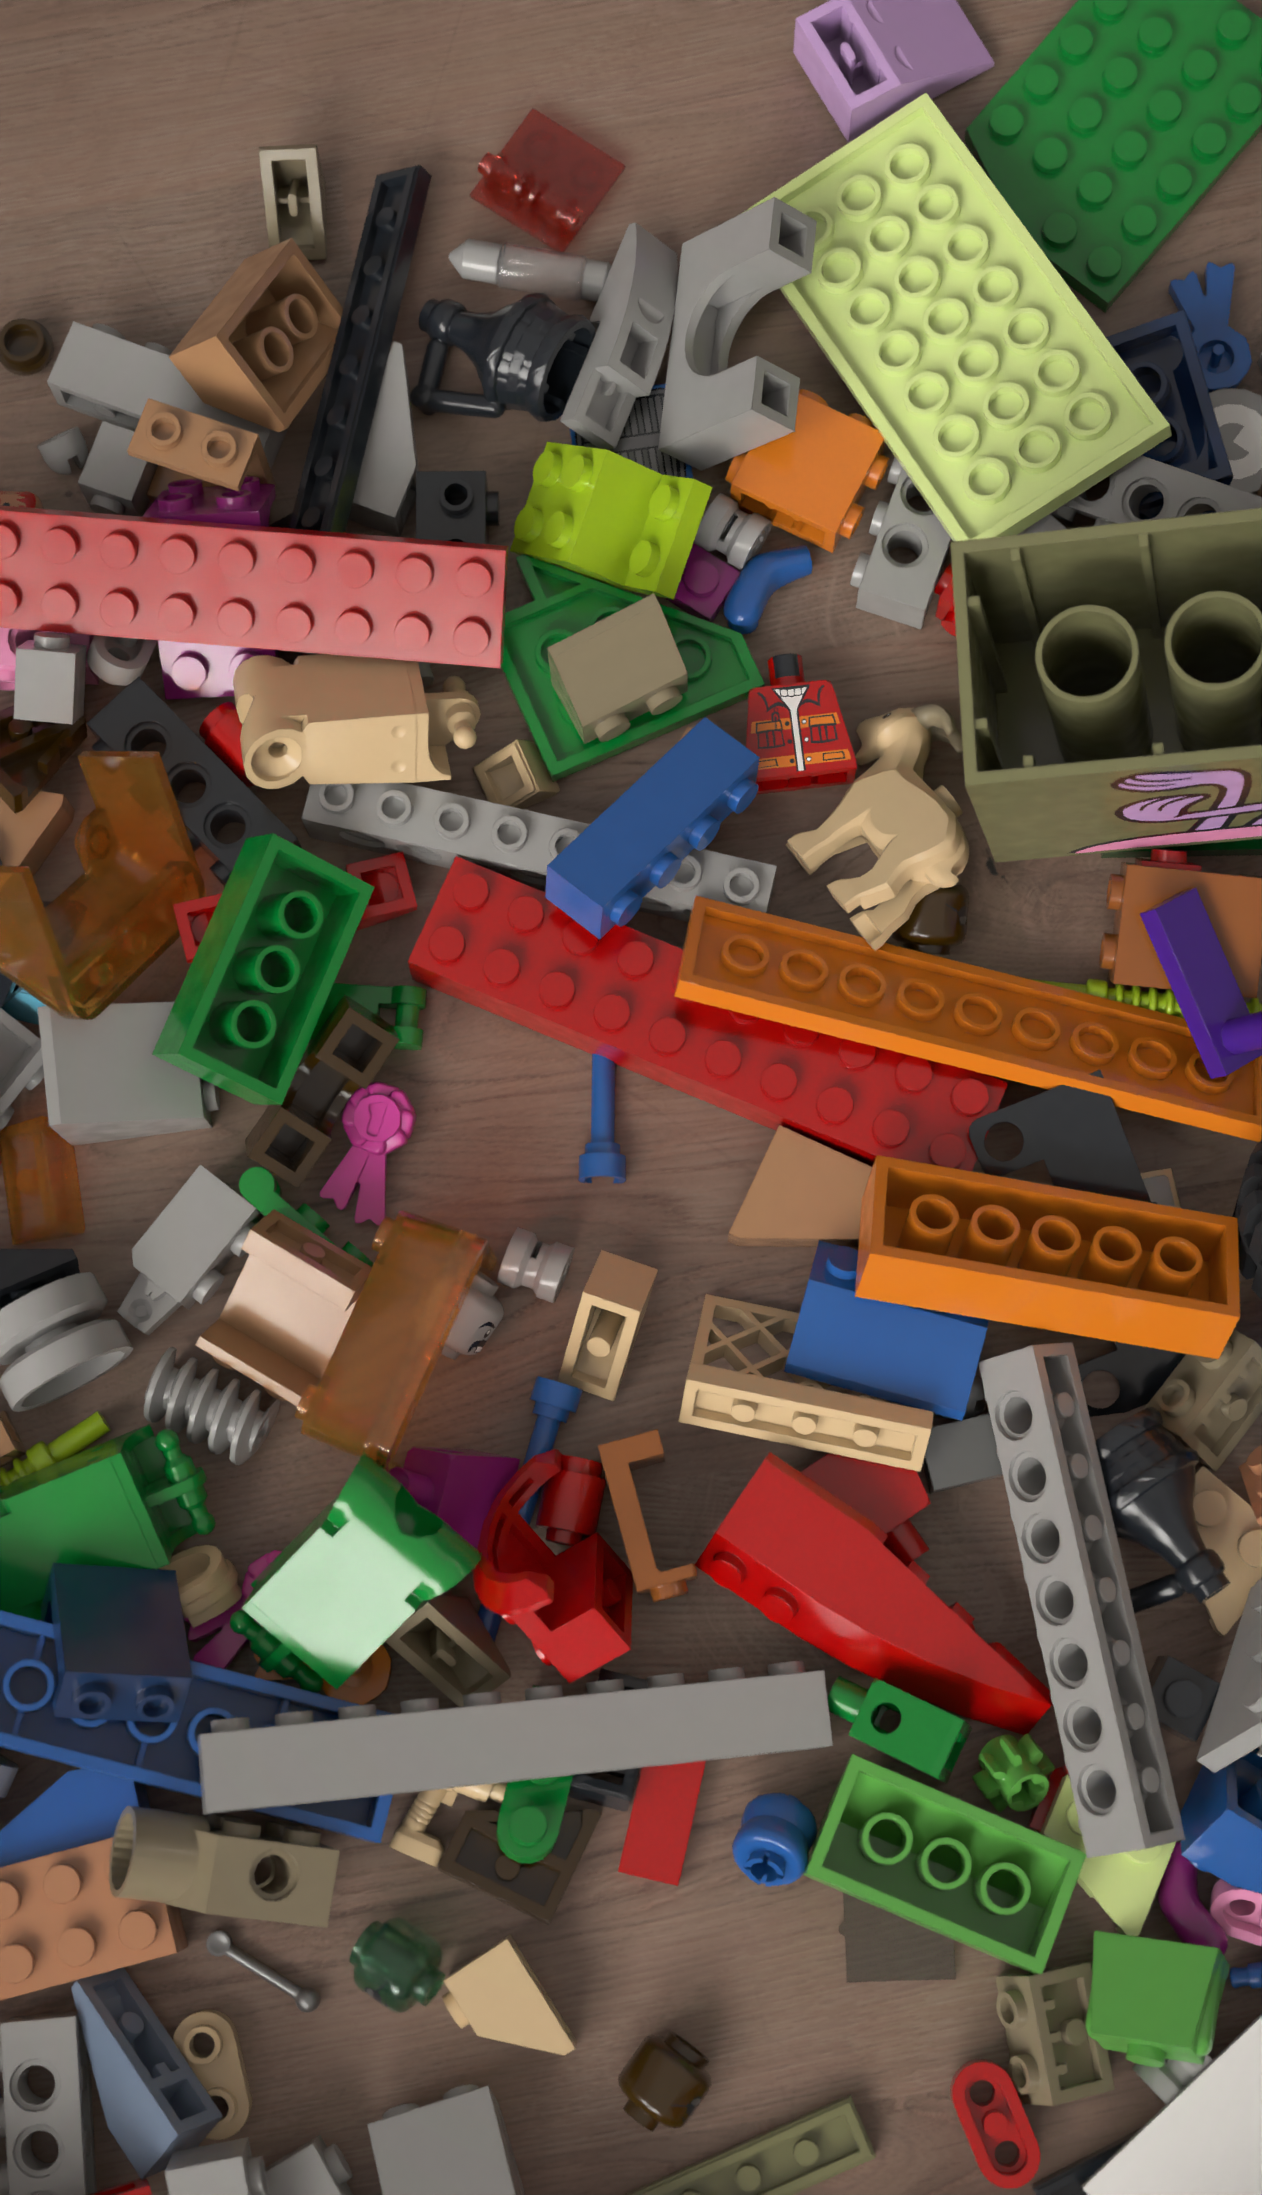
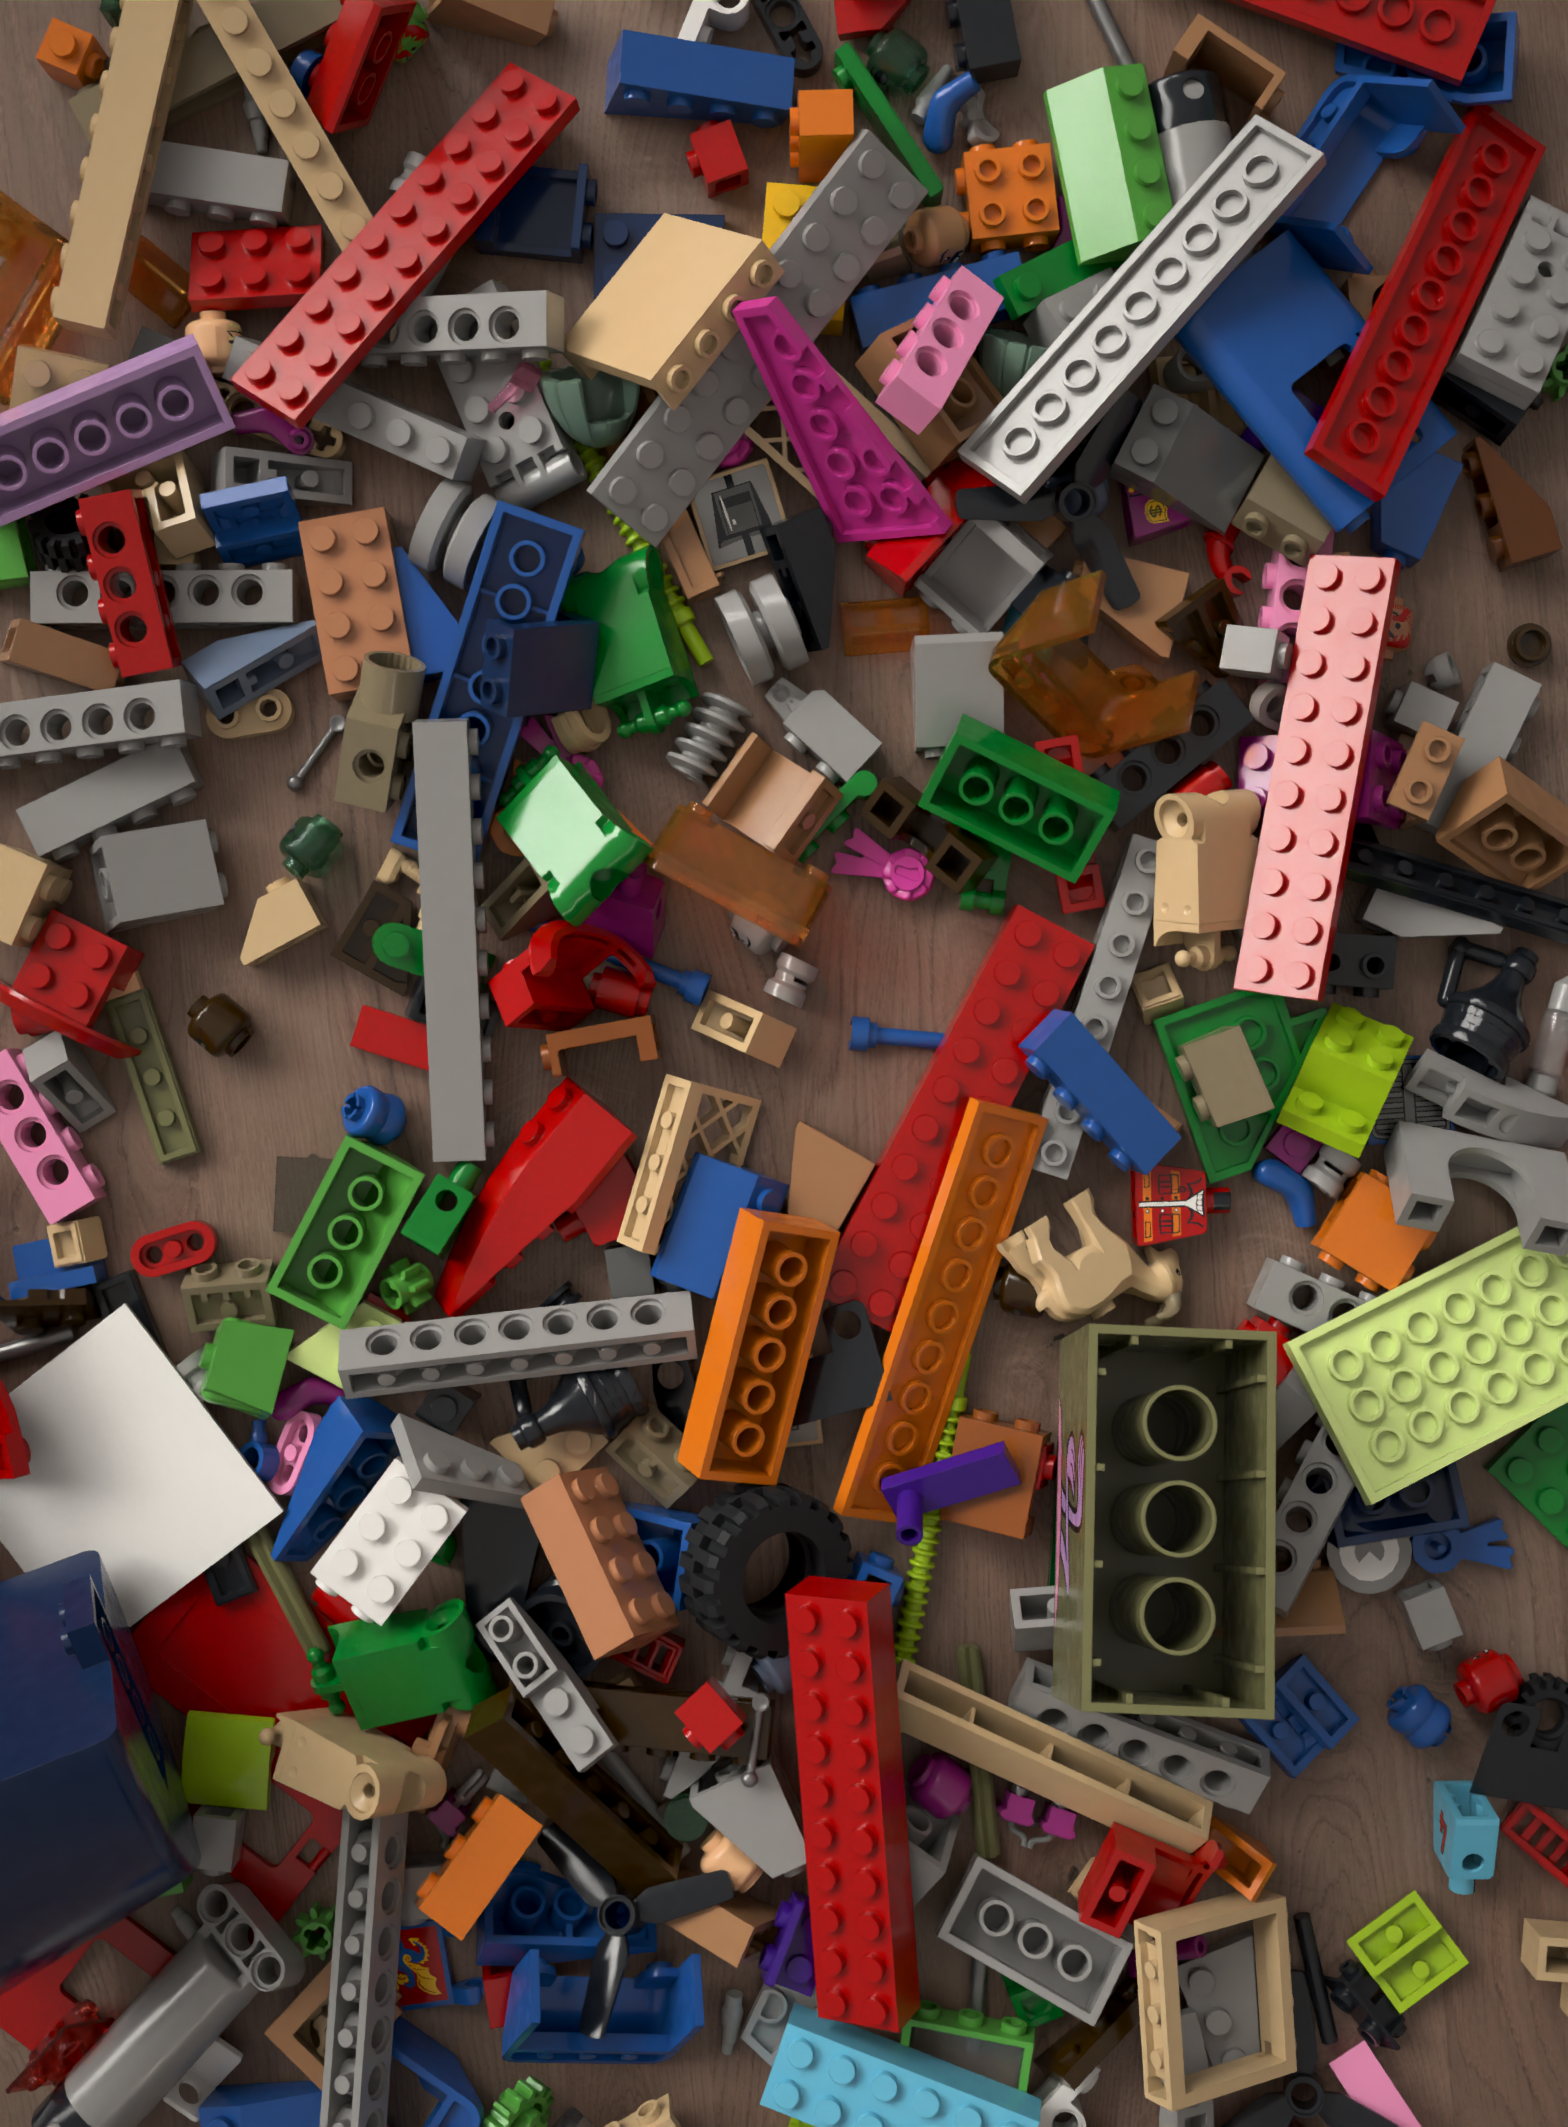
camera: 85 degrees right, 10 degrees up
none -> black bush [539,1280,583,1307]

